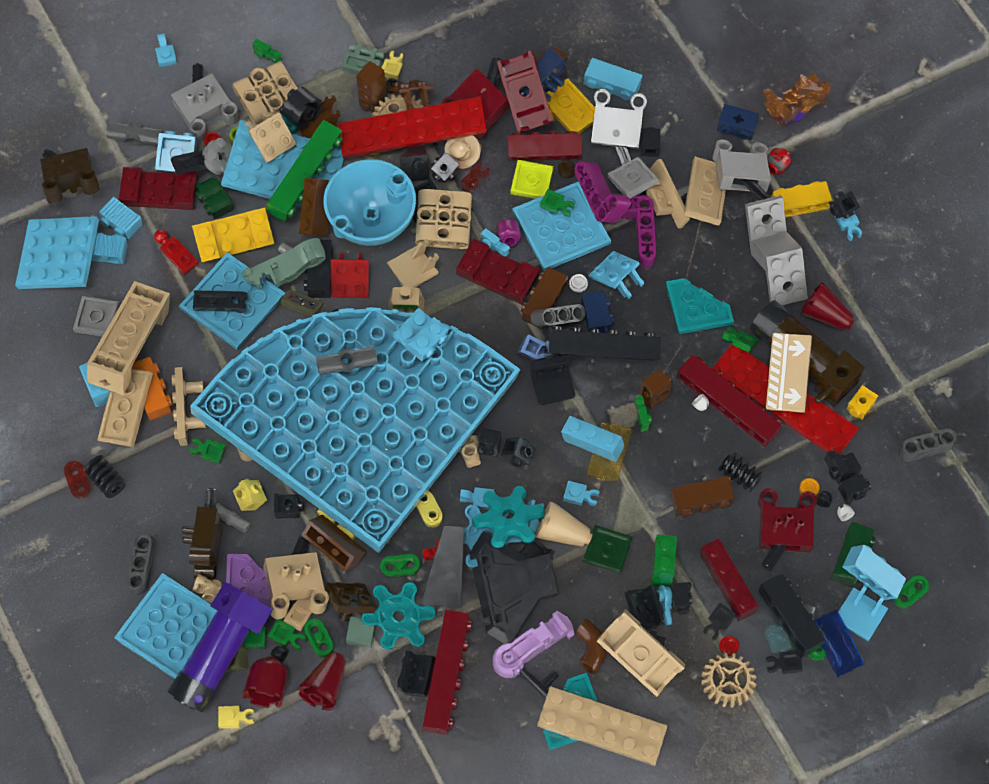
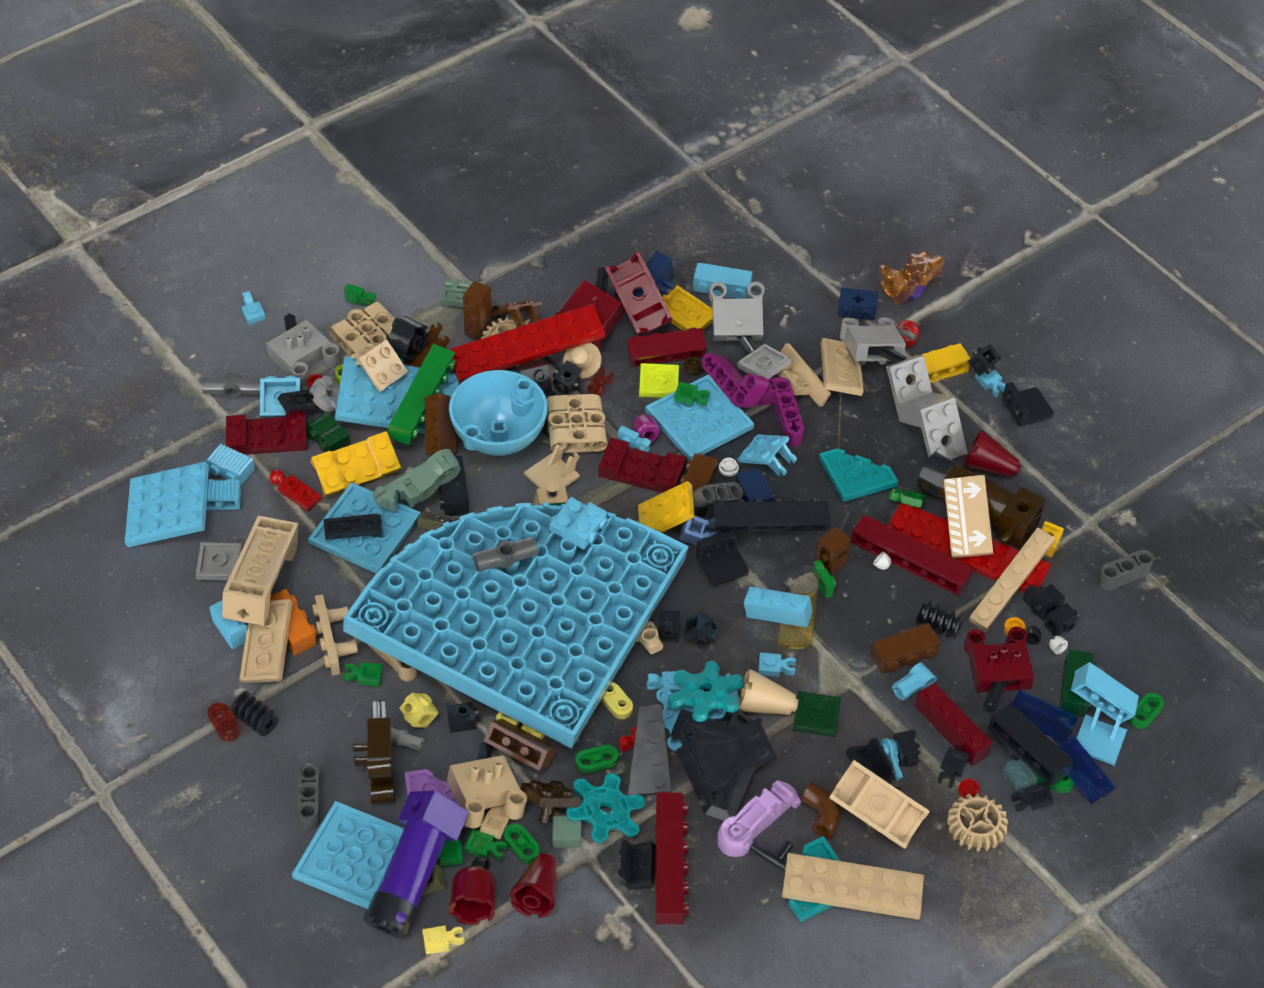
camera: 10 degrees left, 15 degrees down
dark brown piece [40,148,100,204] -> none
tan plate [192,574,223,604] -> none
red plate [331,253,369,298] -> none
light yellow plate [382,51,403,80] -> none
black brick [641,127,660,157] -> none
green brick [651,534,677,588] -> none
none -> yellow plate [638,481,695,533]
none -> medium azure piece [892,663,937,701]
none -> tan plate [969,528,1055,632]
none -> black bracket [1002,382,1054,426]
none -> clear blue piece [1011,690,1079,745]

